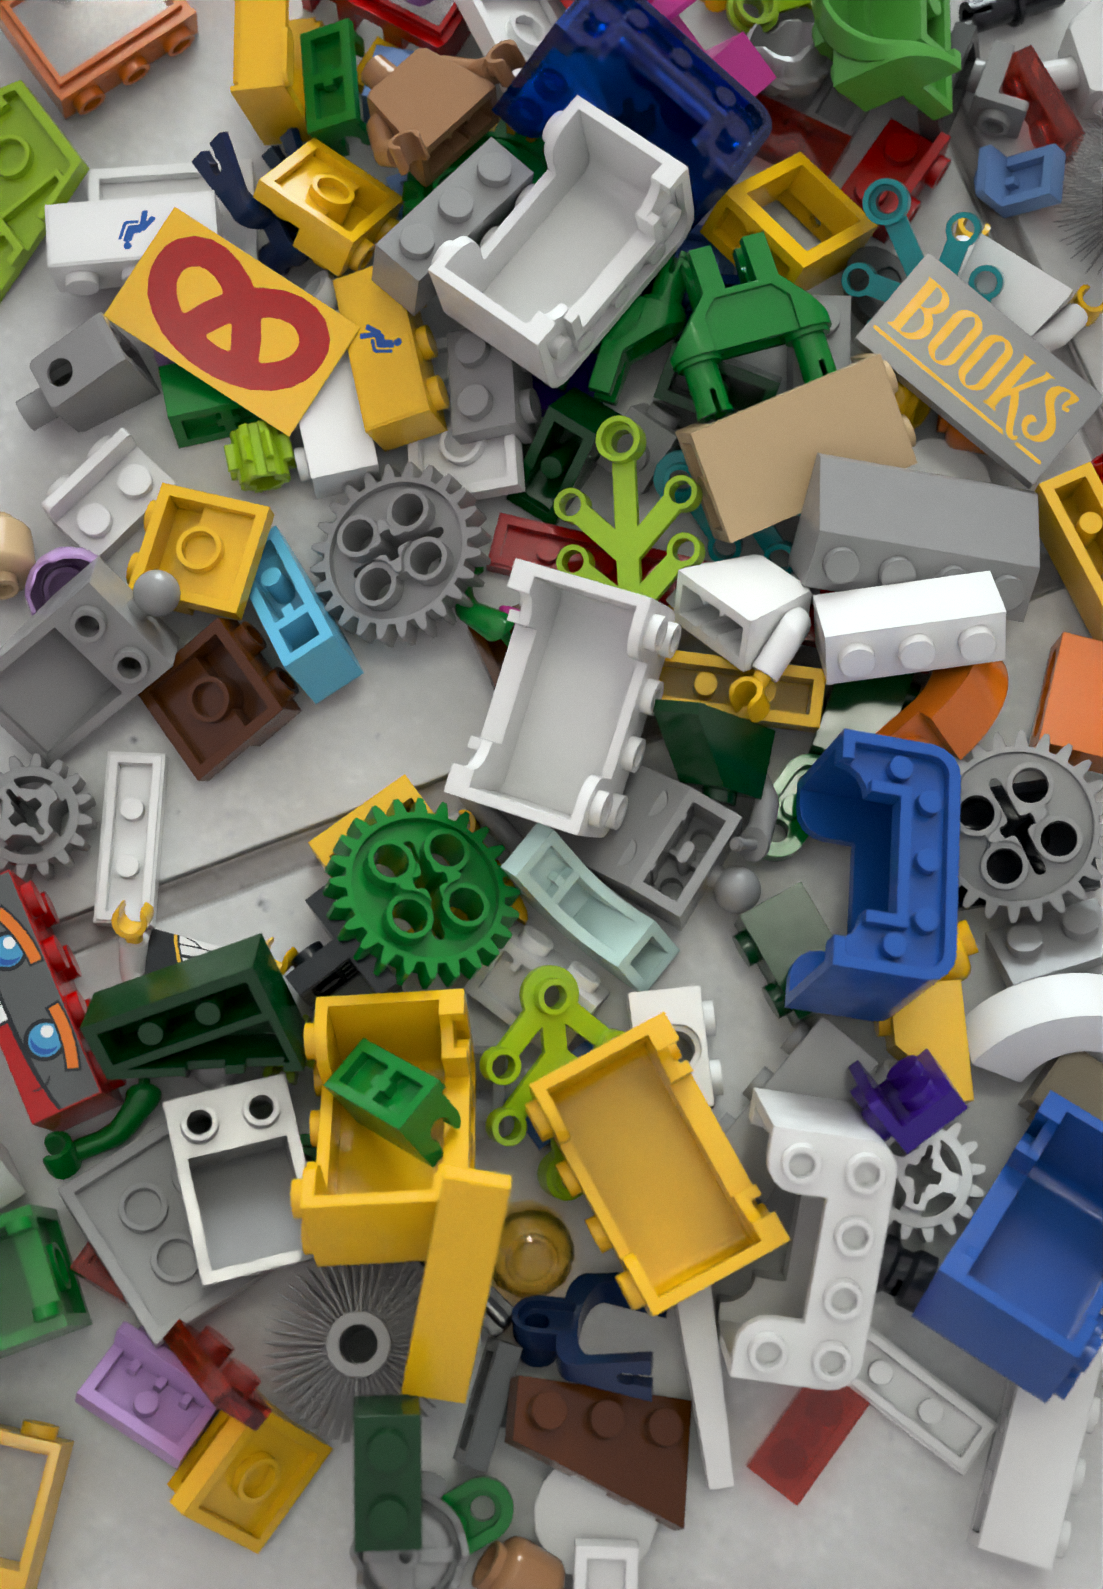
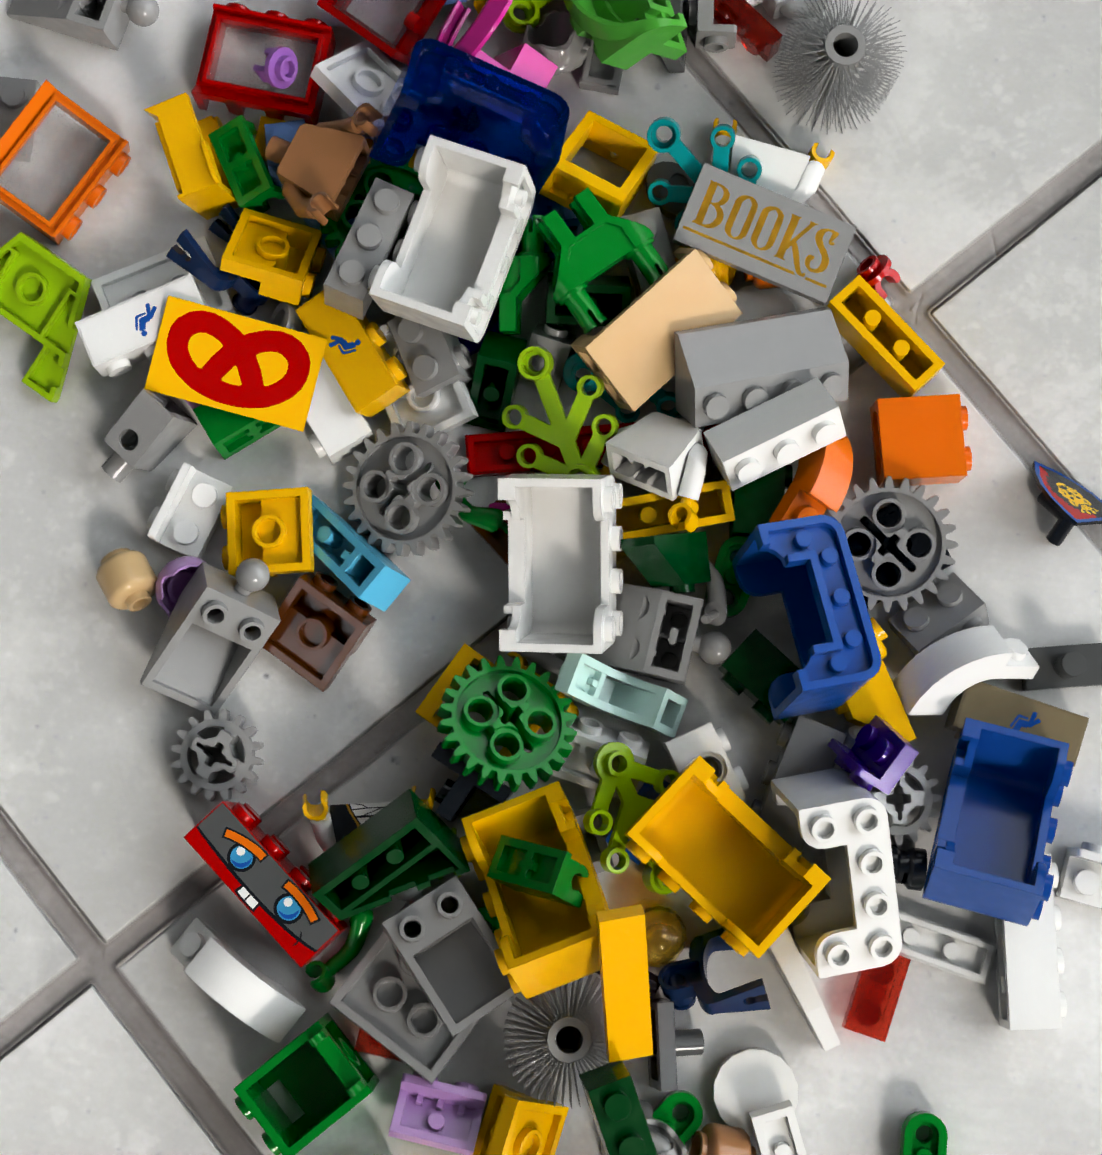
camera: 20 degrees left, 5 degrees up
white tile [93,751,169,928] -> none
clear red plate [163,1319,272,1431] -> none
lime gear [224,420,297,493] -> none
reddish brown wing [504,1375,692,1531] -> none
clear red plate [729,93,852,180] -> none
red bracket [841,118,951,244] -> none
medium blue bracket [974,143,1066,219] -> none

